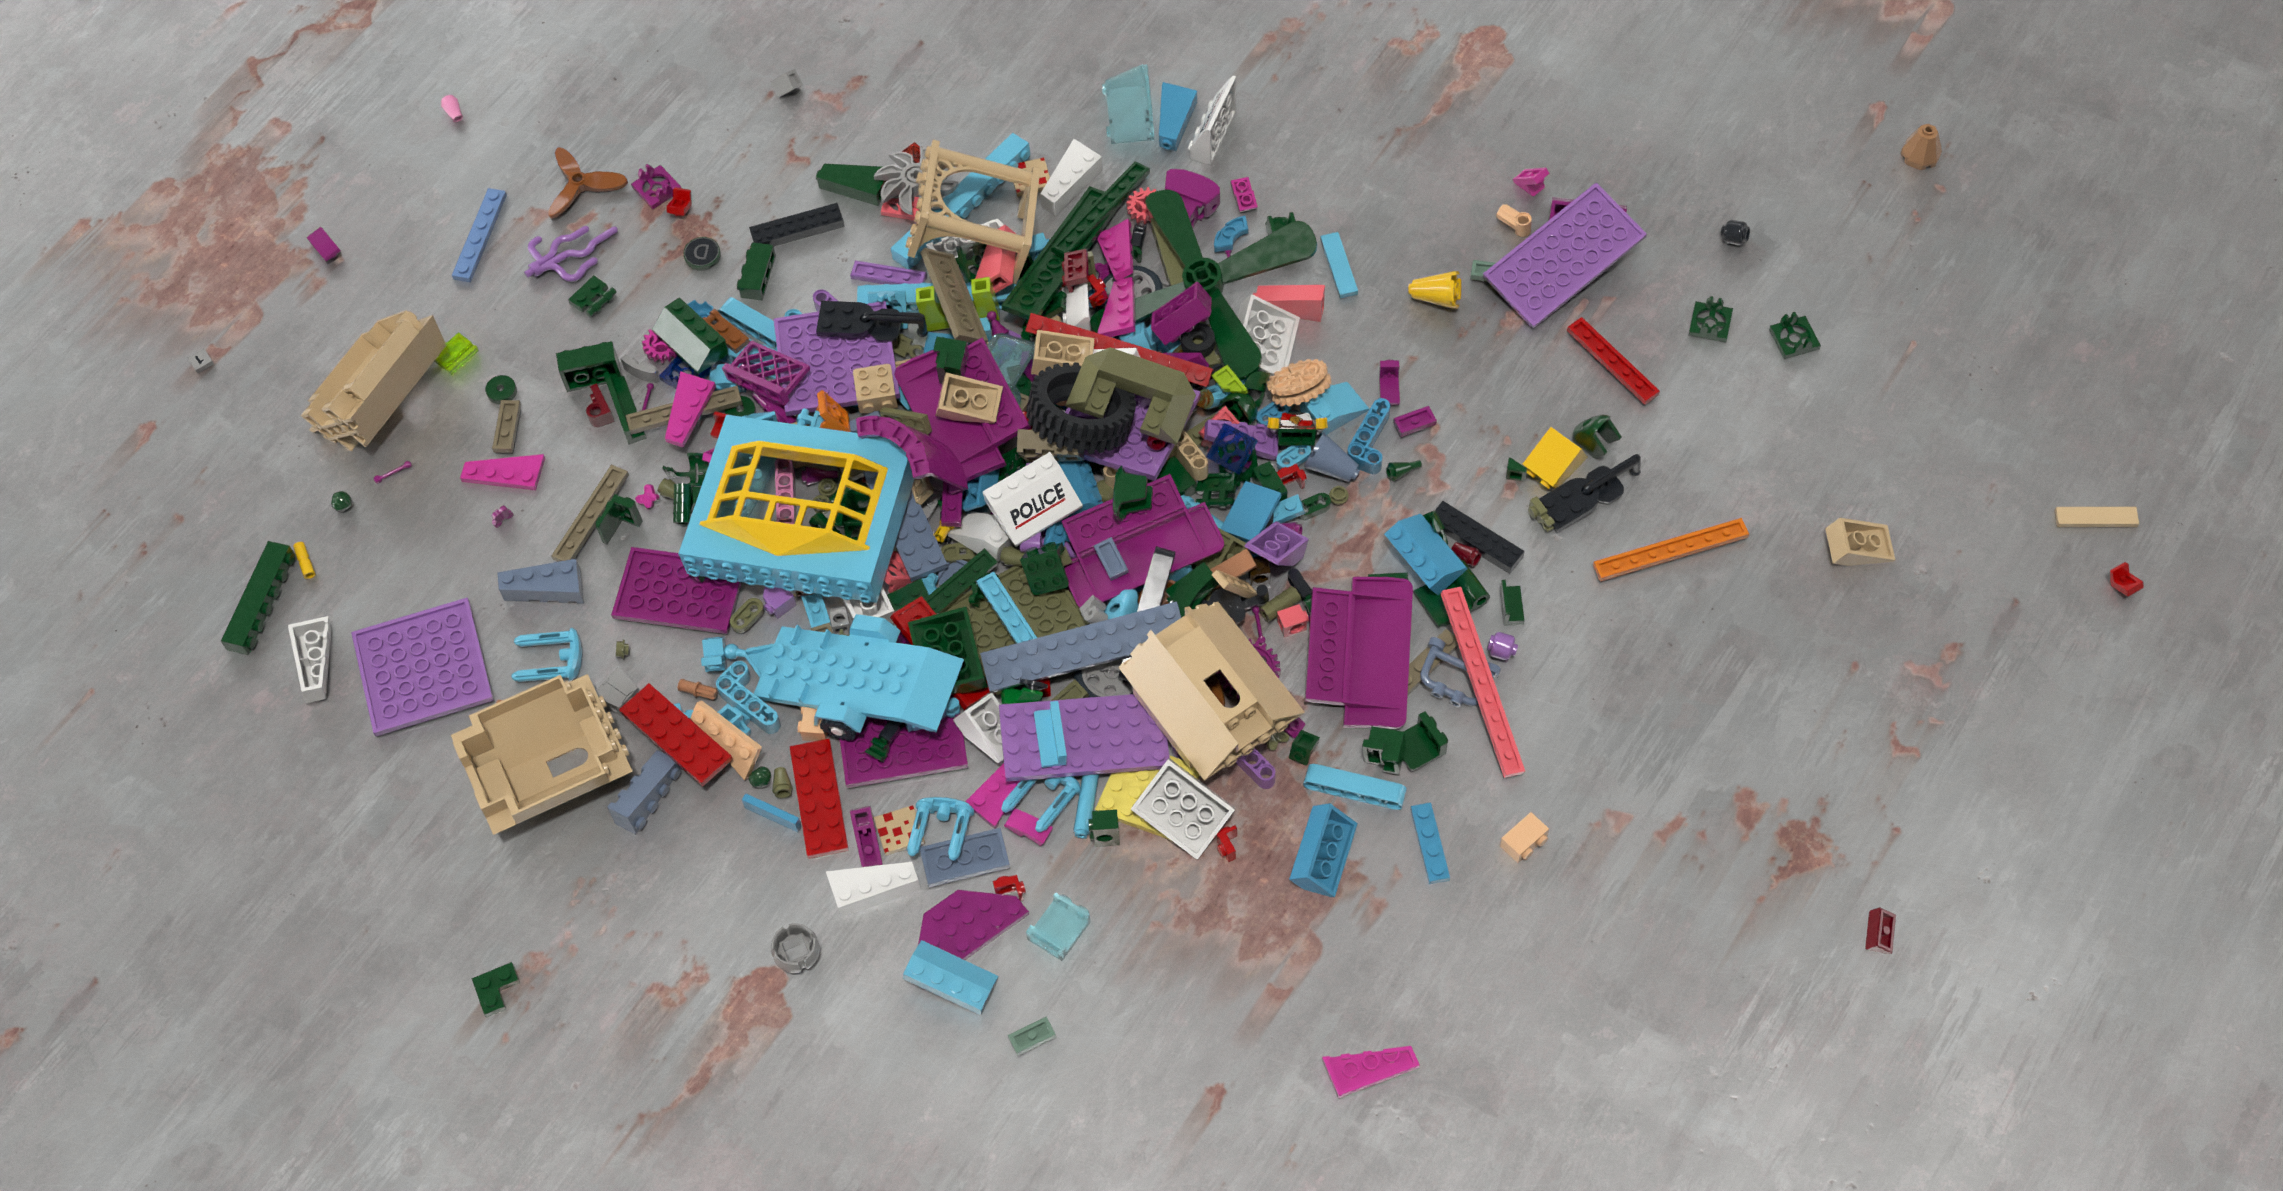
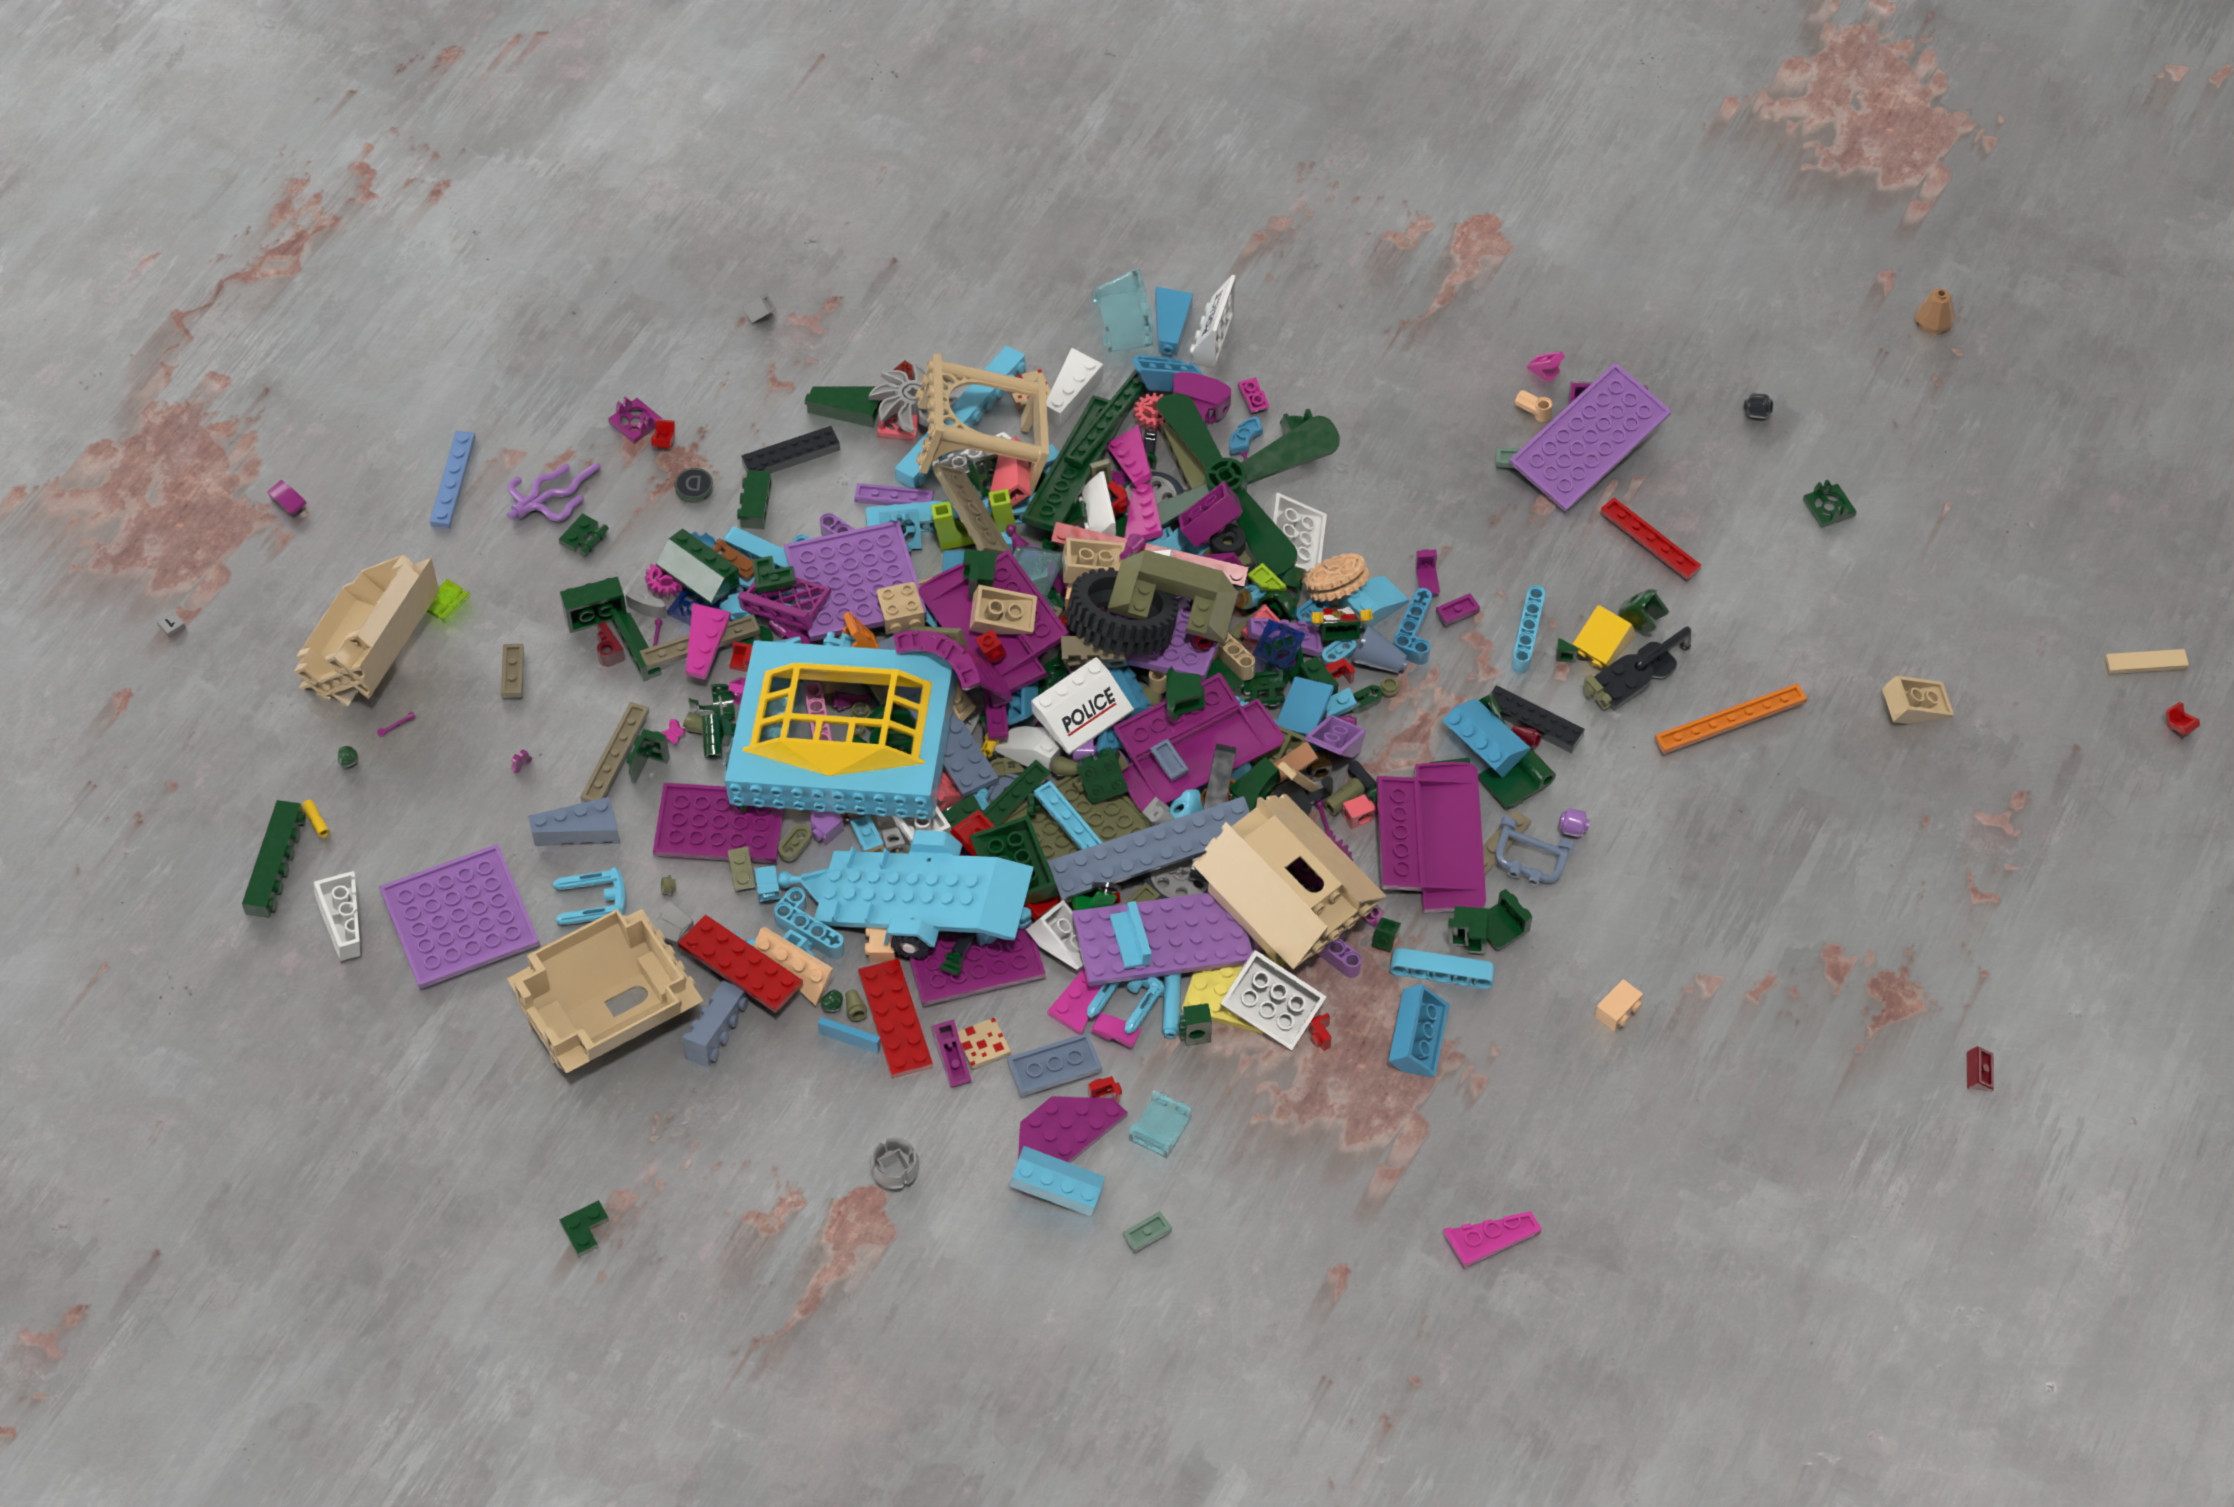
camera: 10 degrees left, 5 degrees down
bright pink cone [441,95,463,122] -> none
dark pink wing [460,454,545,491] -> none
dark green piece [485,375,517,405] -> none
dark orange piece [548,147,628,219] -> none
nougat axle [677,679,718,700] -> none
black plate [816,301,928,342] -> none
white wedge [826,862,921,918] -> none
olive plate [892,333,924,358] -> none
medium azure piece [907,797,974,861] -> none
dark red bracket [1062,249,1089,293] -> none
coral slope [1253,285,1325,322] -> none
olive piece [1267,732,1289,750] -> none
medium azure tile [1320,232,1358,298] -> none
dark green cone [1386,460,1422,481] -> none
yellow cone [1408,271,1462,309] -> none
dark azure plate [1410,802,1450,885] -> none
coral plate [1441,587,1525,778] -> none
dark green panel [1500,579,1525,626] -> none
dark green piece [1688,296,1733,343] -> none
none -> olive plate [728,846,756,892]
none -> dark green plate [753,556,796,593]
none -> red bracket [976,629,1007,664]
none -> magenta cone [1119,533,1146,560]
none -> dark azure wedge [1132,355,1203,392]
none -> medium azure beam [1512,585,1545,673]

